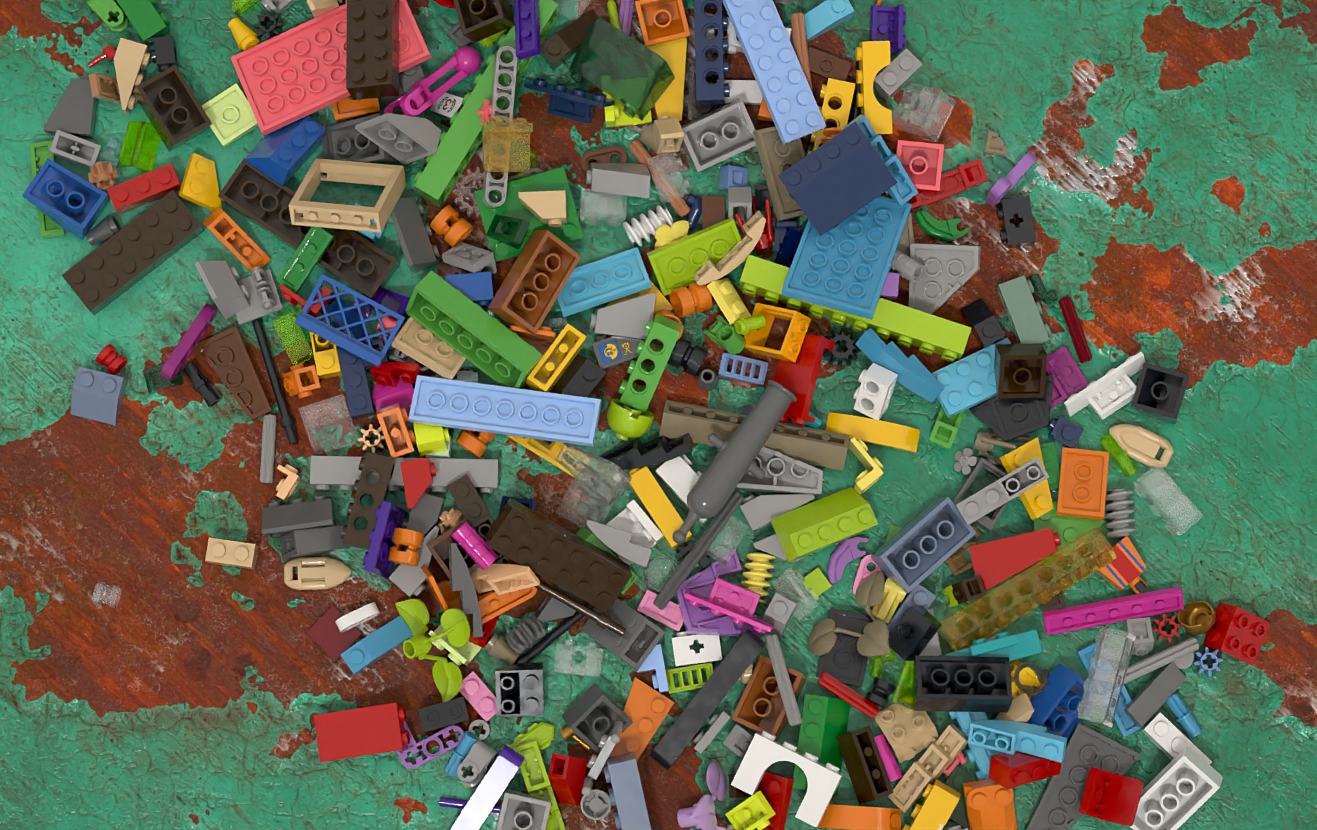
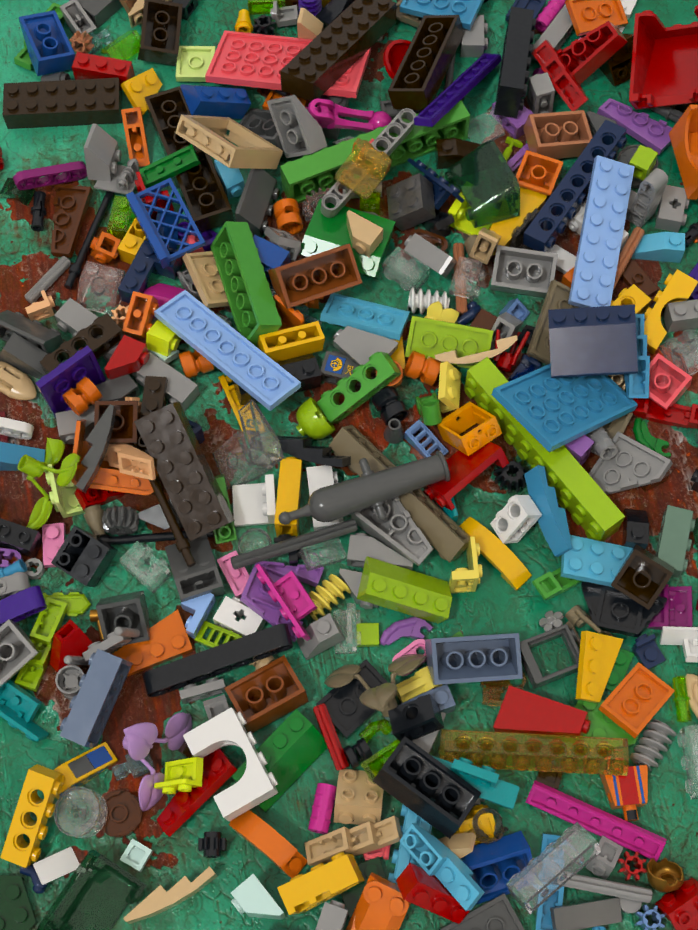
camera: 35 degrees right, 15 degrees down
red slope [370,362,423,387] -> none
dark pink axle [451,521,498,570] -> none
dark green slope [486,214,530,249] -> none
light grey slope [584,519,652,567] -> none
lime pin [734,313,766,335] -> none
light grey axle [765,634,802,726] -> none
dark brown brick [836,726,893,804] -> none
dark brown leg [942,575,987,608] -> none
light grey slope [956,457,1049,525] -> none
none -> flat silver brick [386,173,436,231]
none -> black slope [421,210,455,237]

